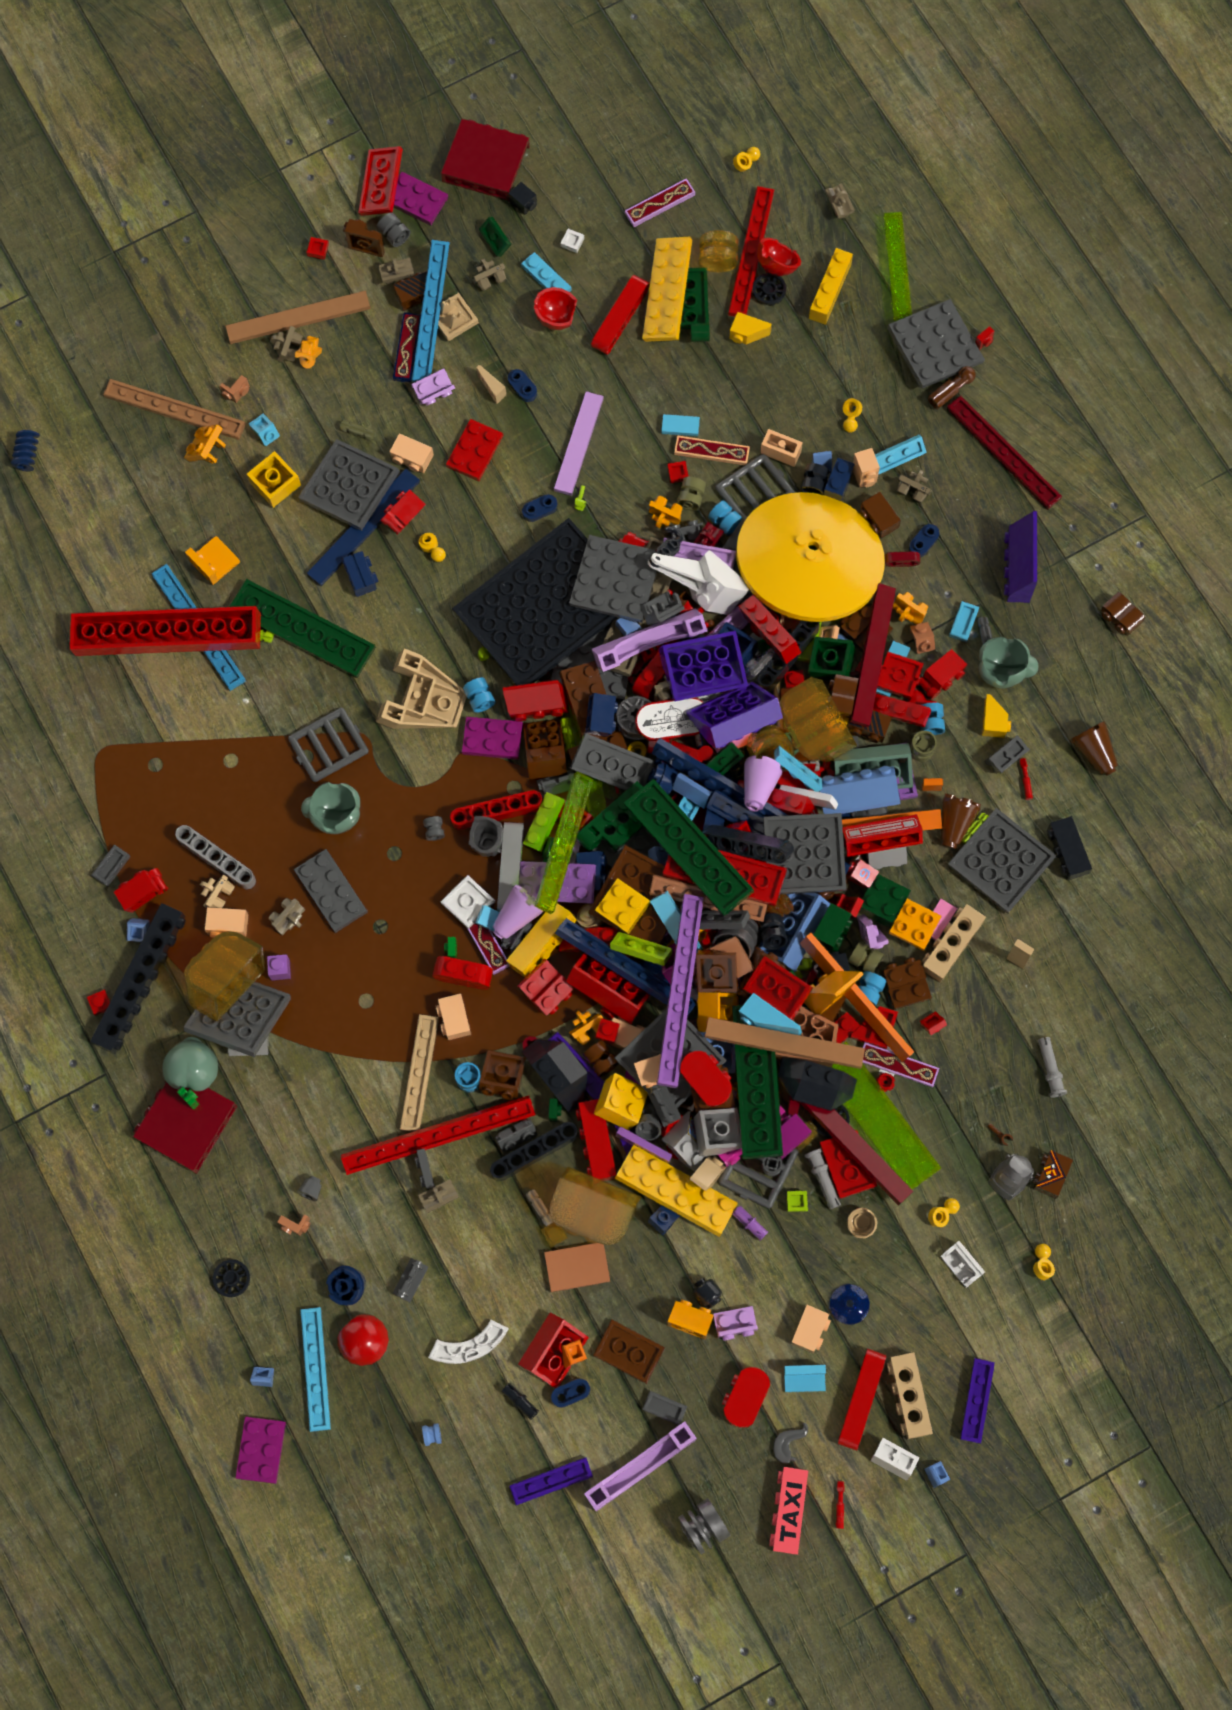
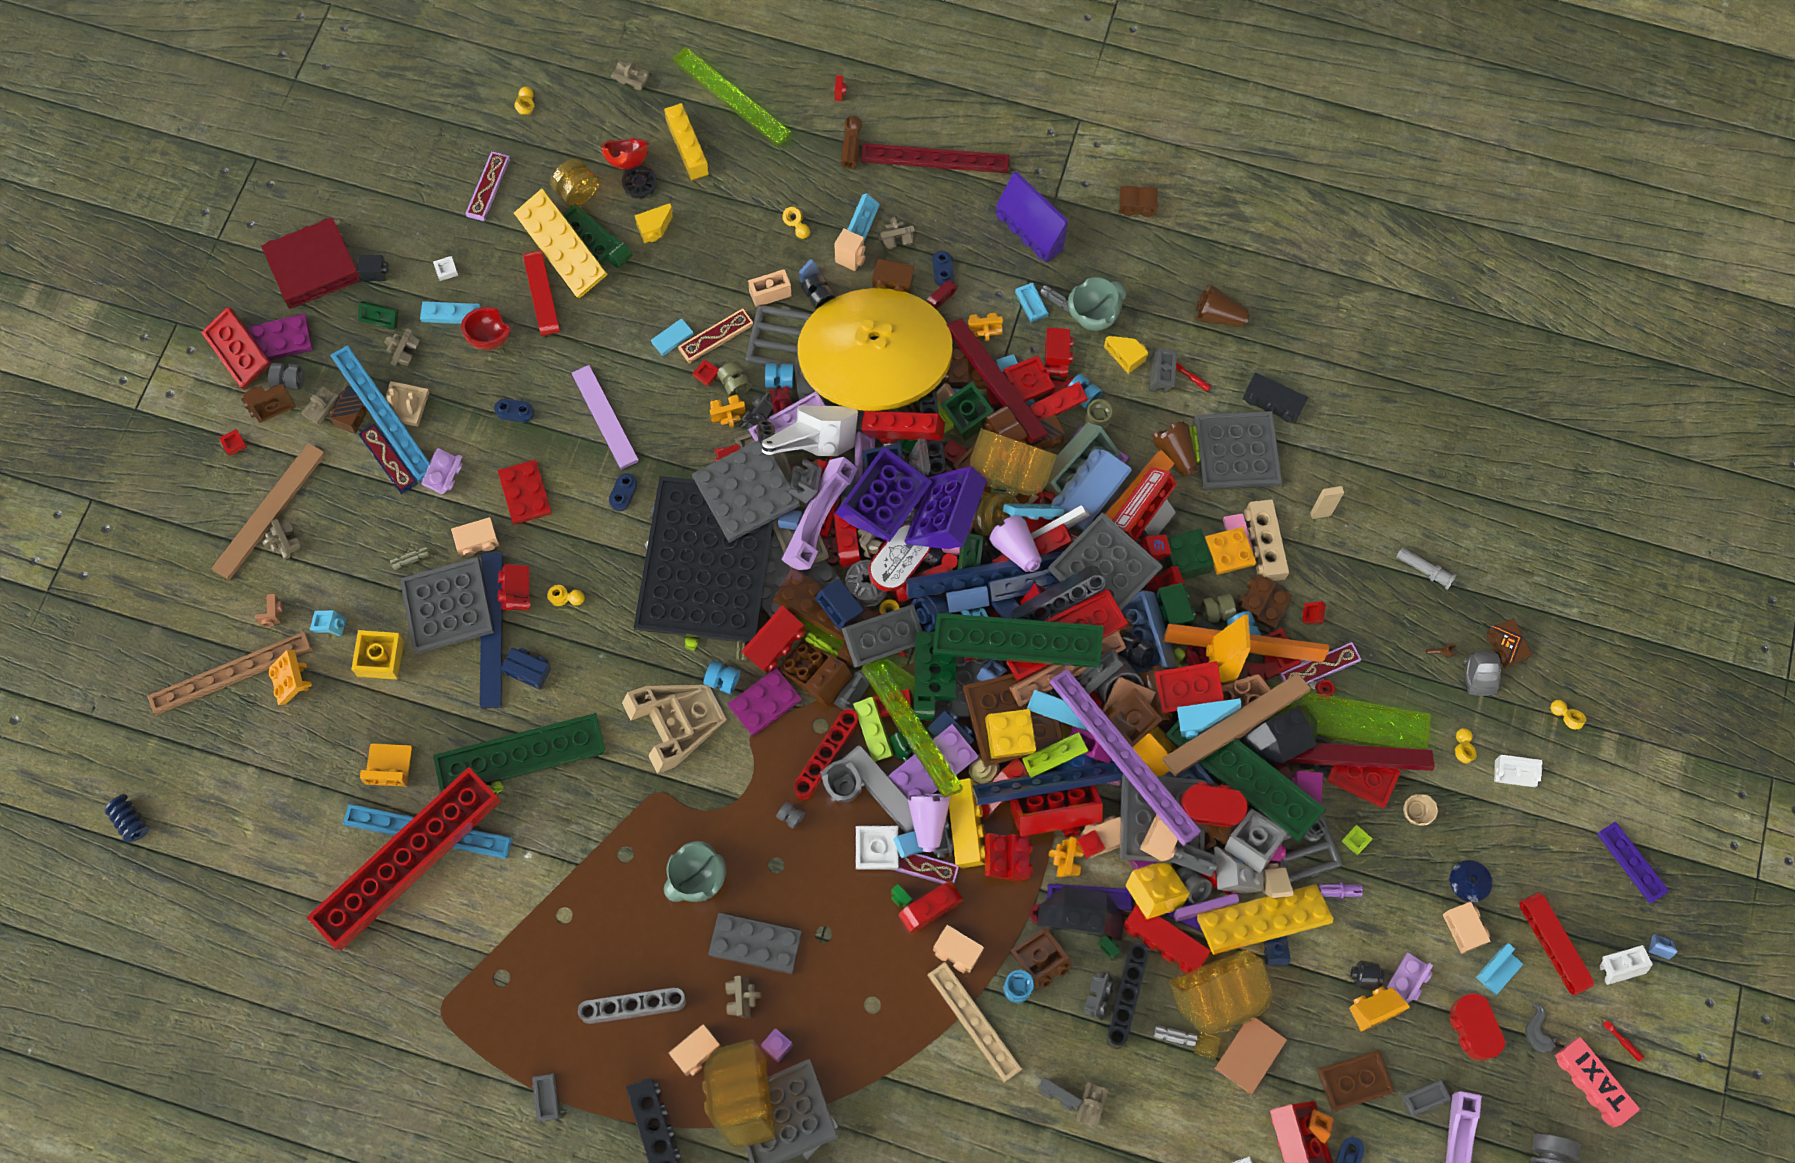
camera: 50 degrees left, 5 degrees down
red hinge [114,868,168,913] -> none
medium blue slope [127,918,150,942] -> none
tan hips [200,875,235,908] -> none
dark grey bar [288,708,369,782] -> none
light orange hips [295,336,322,368] -> none
red plate [341,1095,535,1175] -> none
tan slope [476,365,506,404] -> none
lime hand [574,485,586,511] -> none
reddish brown wheel [583,1040,619,1077] -> none
red tile [728,186,775,317] -> none
light grey pin [805,1149,841,1210] -> none
dark blue brick [824,458,855,501] -> none
lavender bracket [857,914,889,949] -> none
dark grey plate [887,299,985,389] -> none
tan brick [887,1352,933,1440] -> none
nougat bracket [910,622,935,654] -> none
orange tile [922,778,943,791] -> none

